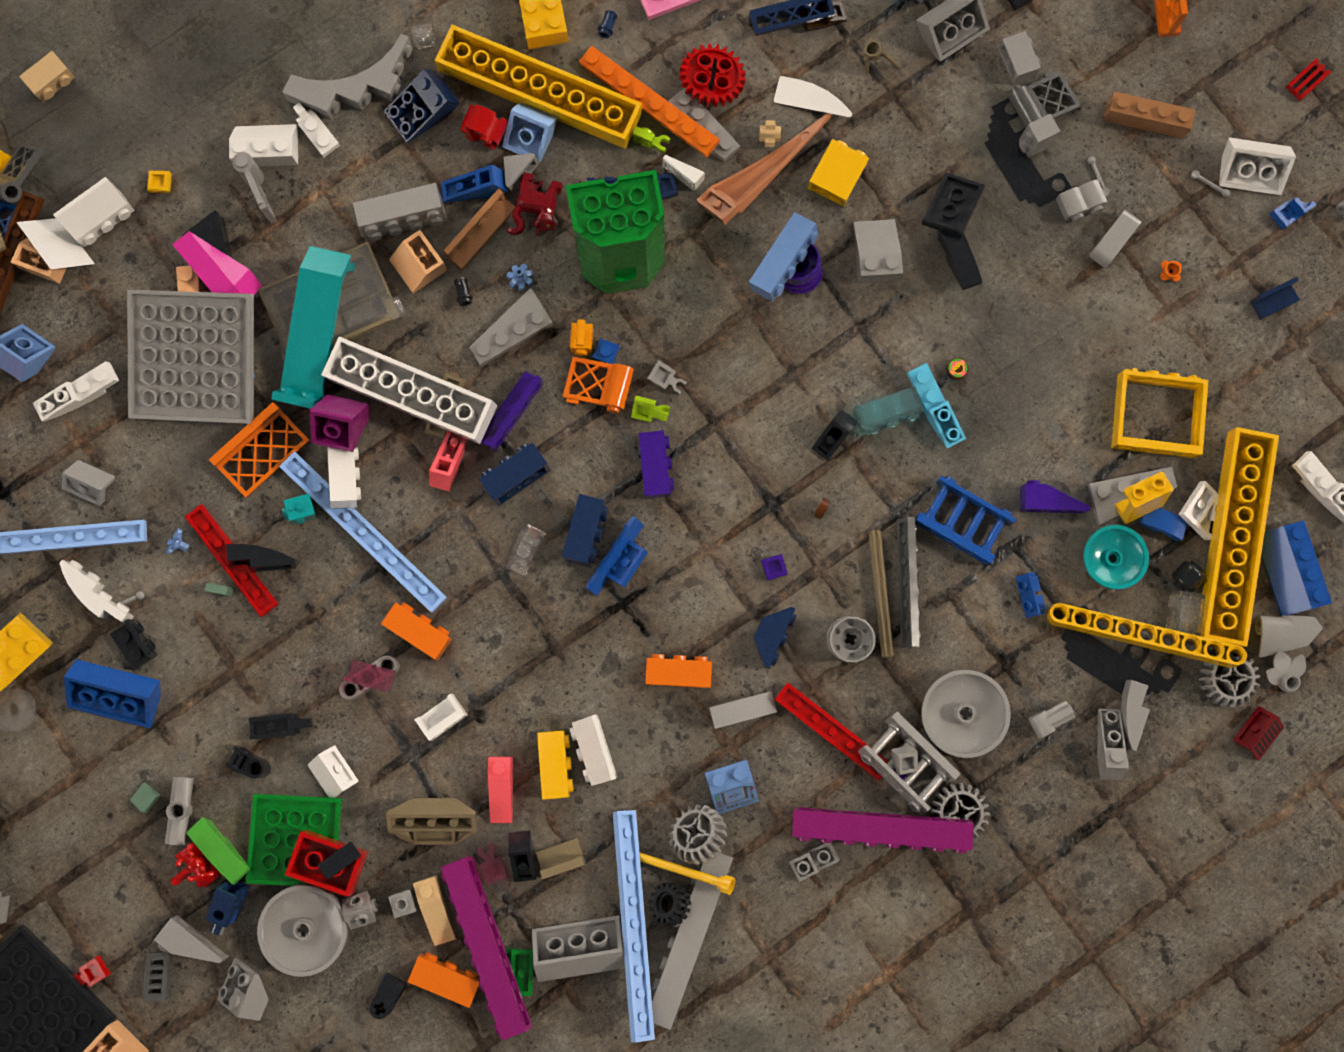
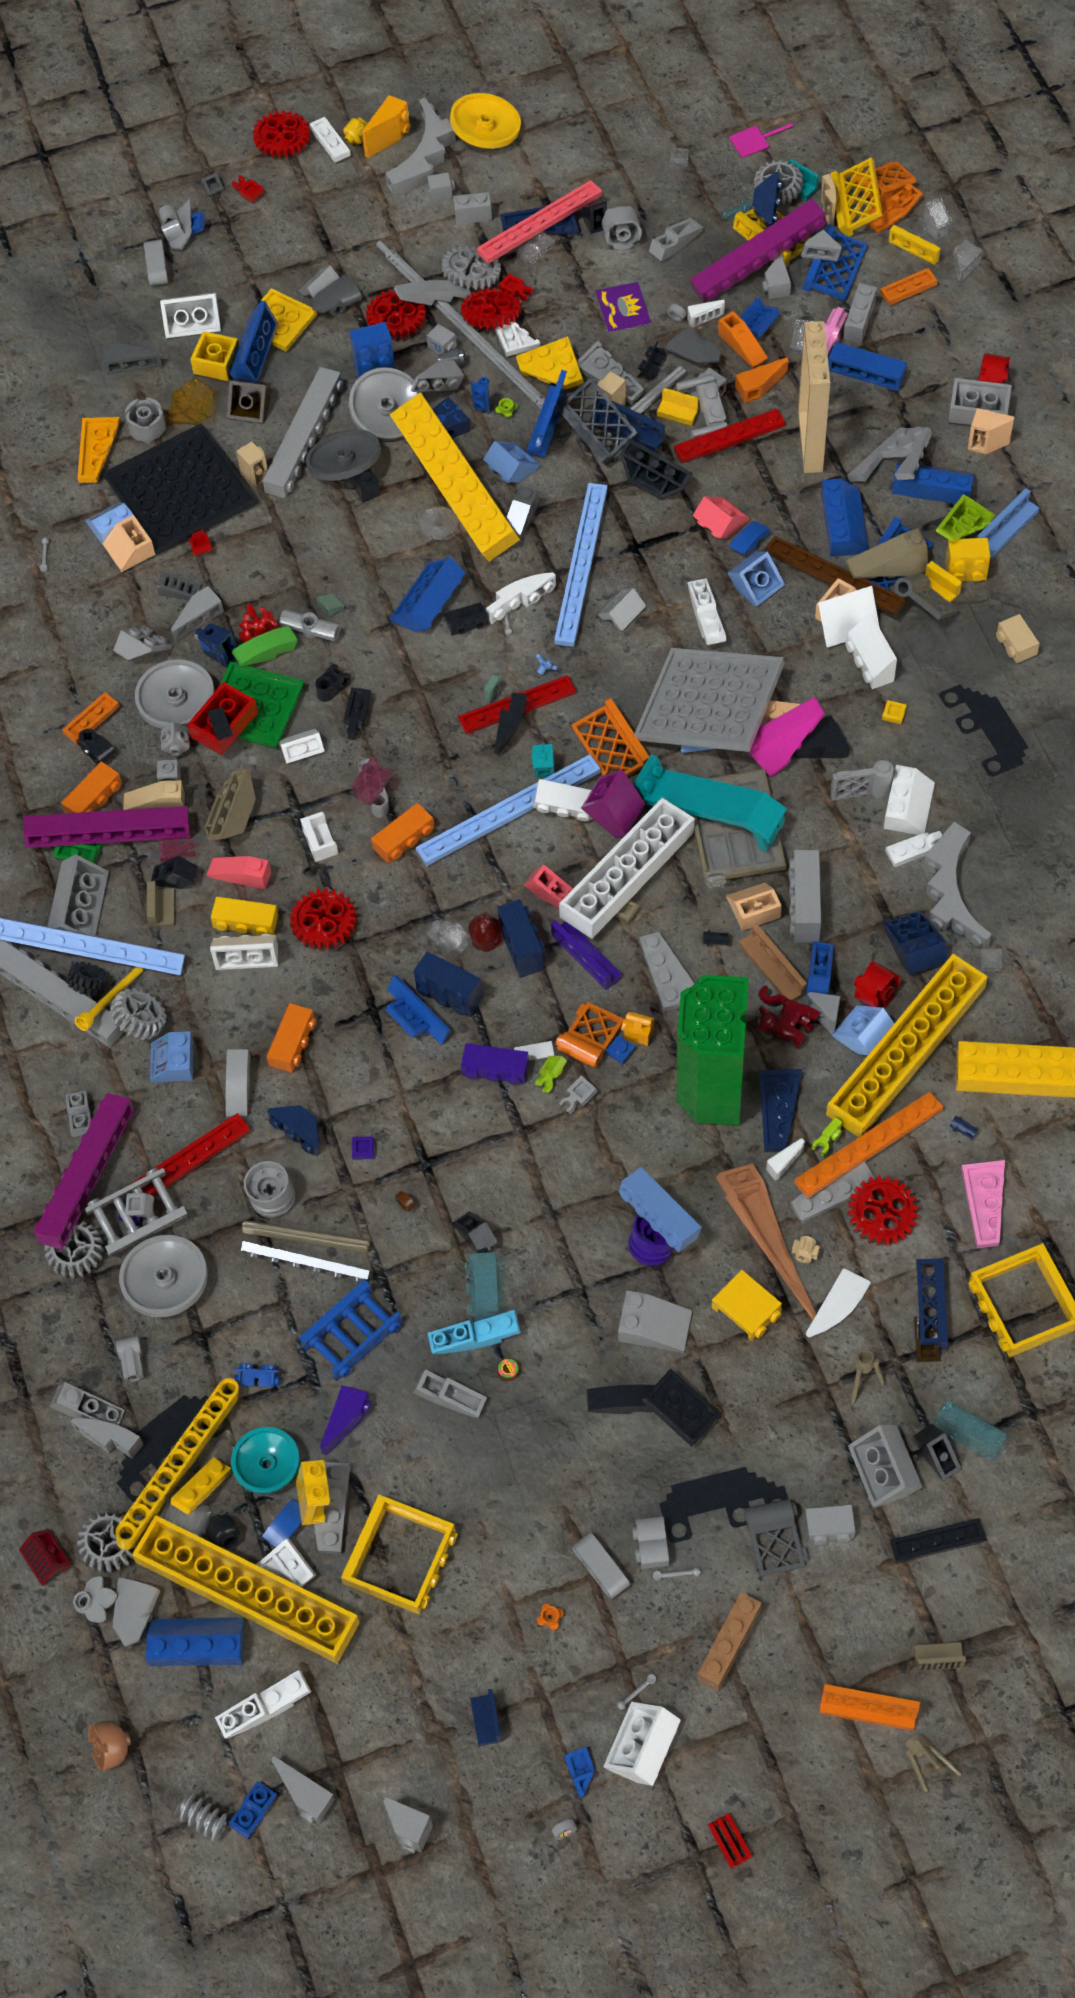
camera: 110 degrees right, 20 degrees down
light grey brick [1019,113,1060,158] -> none
none -> orange plate [62,692,120,745]
none -> yellow plate [171,1457,231,1515]
none -> red gear [289,888,357,951]
none -> light grey slope [412,1369,487,1418]
none -> clear red helmet [468,912,502,952]
none -> white sticker [514,1041,554,1060]
none -> black piece [939,684,1028,777]

